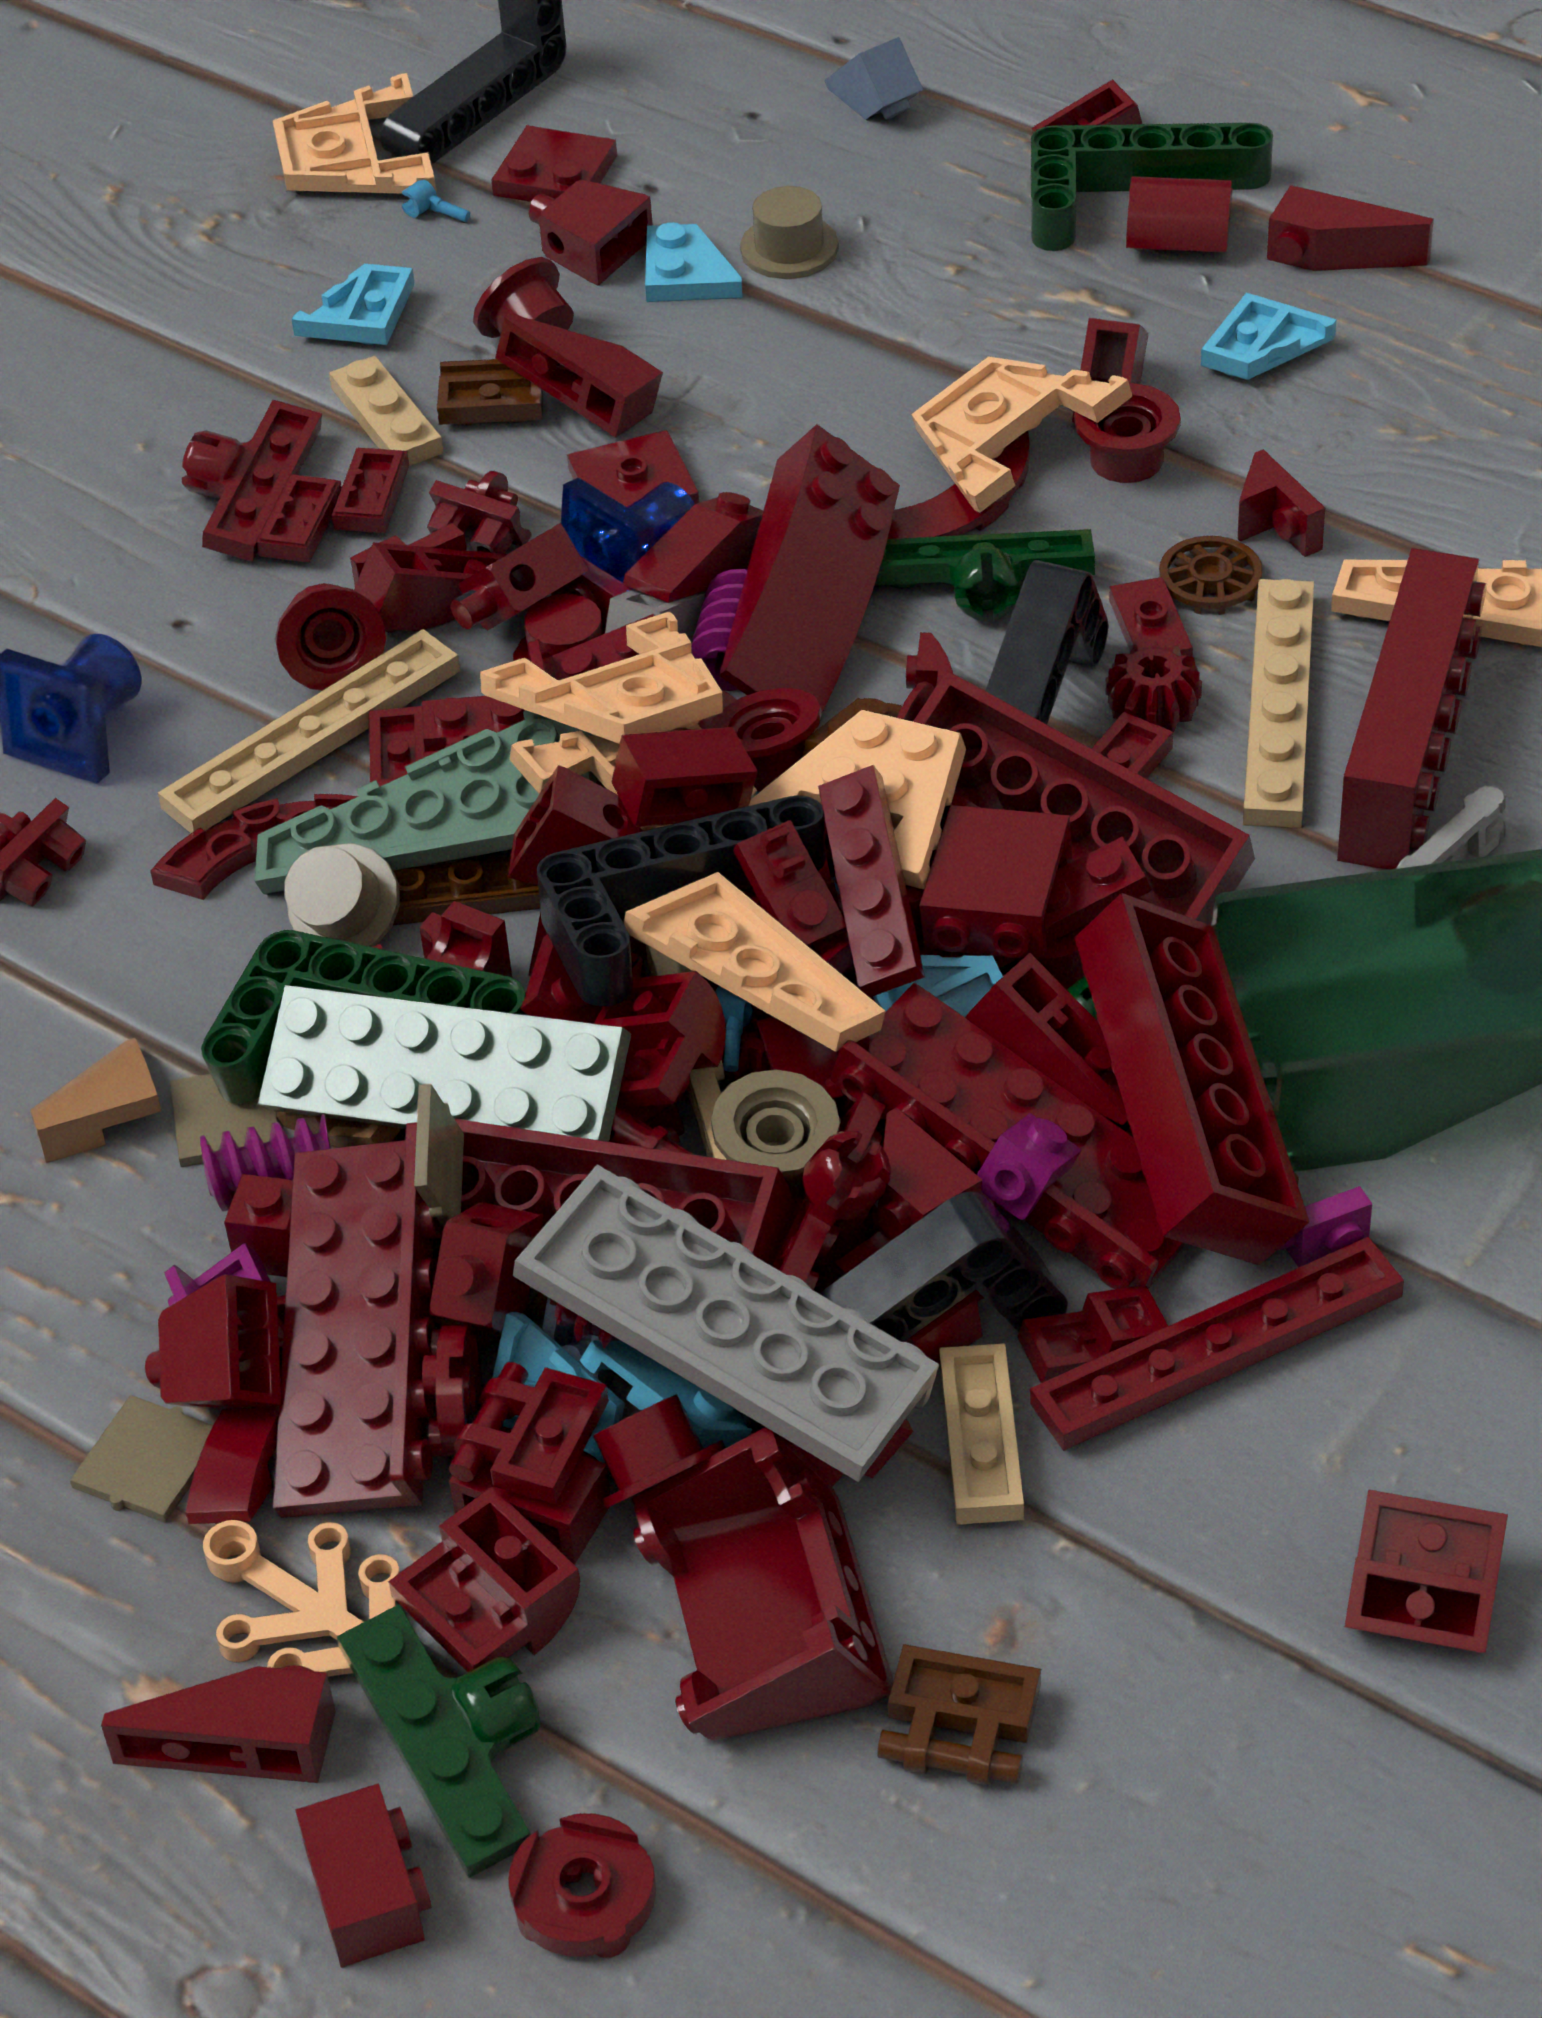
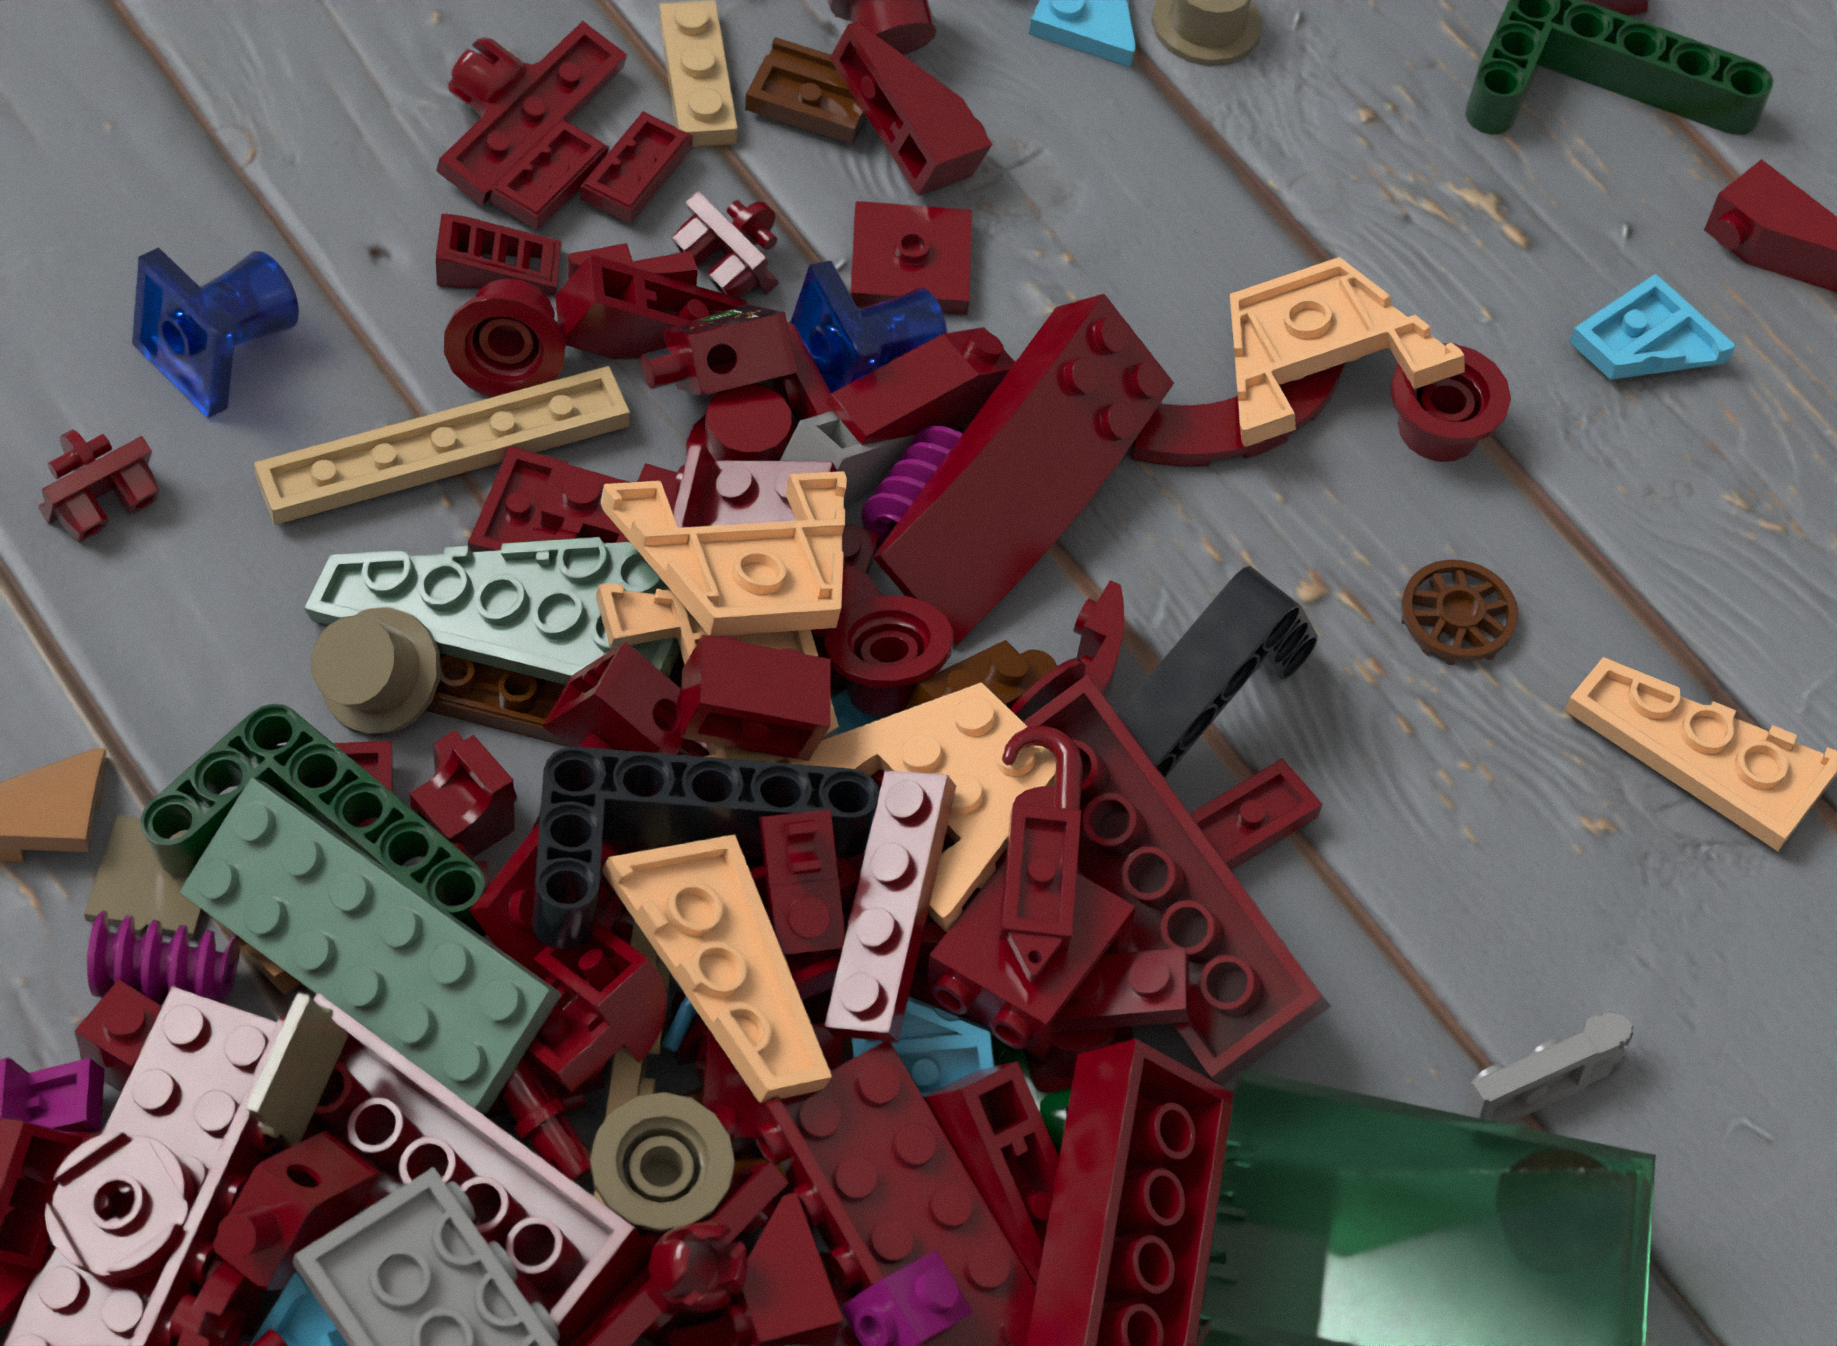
camera: 10 degrees right, 10 degrees up
dark red tile [150,794,359,900] -> none
dark green plate [876,529,1095,621] -> none
dark red slope [1072,318,1149,423] -> none
dark red gear [1105,641,1202,732] -> none
dark red plate [1109,577,1193,657] -> none
dark red brick [1126,177,1233,252] -> none
dark red slope [1237,449,1325,557] -> none
tan plate [1243,579,1314,828] -> none
dark red brick [1337,548,1486,871] -> none
none -> plate [45,1132,194,1283]
none -> dark red slope [436,213,562,295]
none -> dark red plate [999,725,1083,982]

